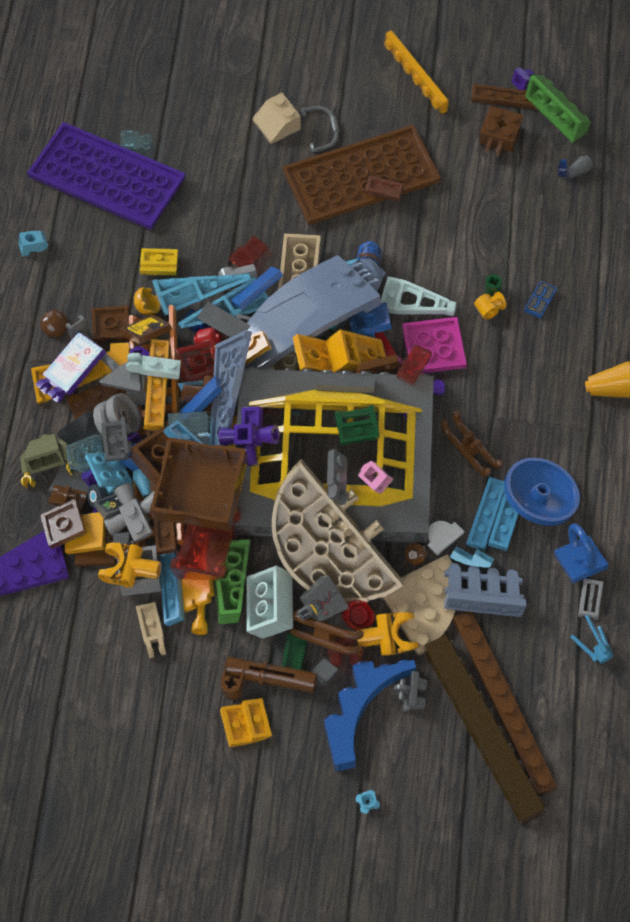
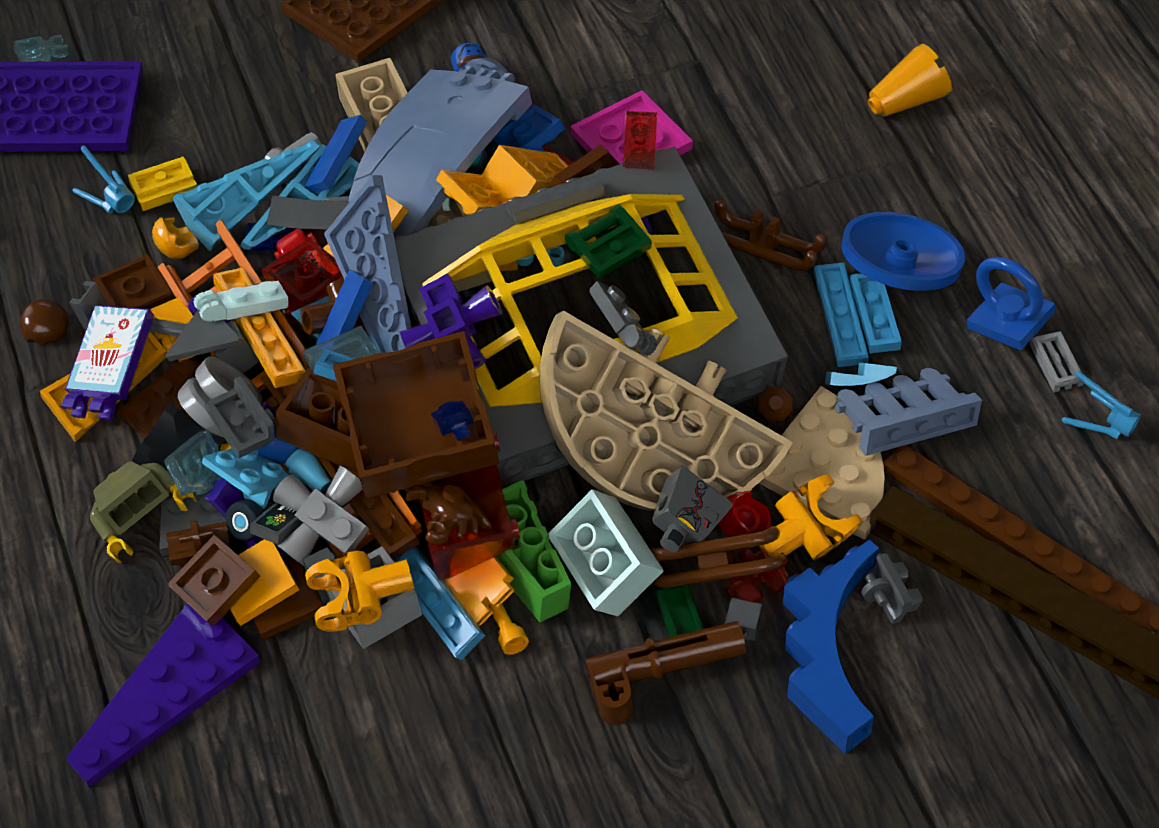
camera: 25 degrees left, 10 degrees down
tile [121,314,172,345] -> none
tan hinge [136,602,166,659] -> none
light orange slope [220,698,272,748] -> none
clear red slope [228,236,268,268] -> none
medium azure plate [356,790,380,814] -> none
bright pink brick [358,461,393,494] -> none
light aqua plate [380,277,457,316] -> none
white piece [428,521,464,556] -> none
light orange piece [474,292,506,320] -> none
dark green piece [484,274,502,297] -> none
tile [524,281,557,319] -> none
none -> dark azure plant [73,146,135,214]
none -> reddish brown animal [393,481,492,544]
none -> clear blue plate [431,401,474,441]

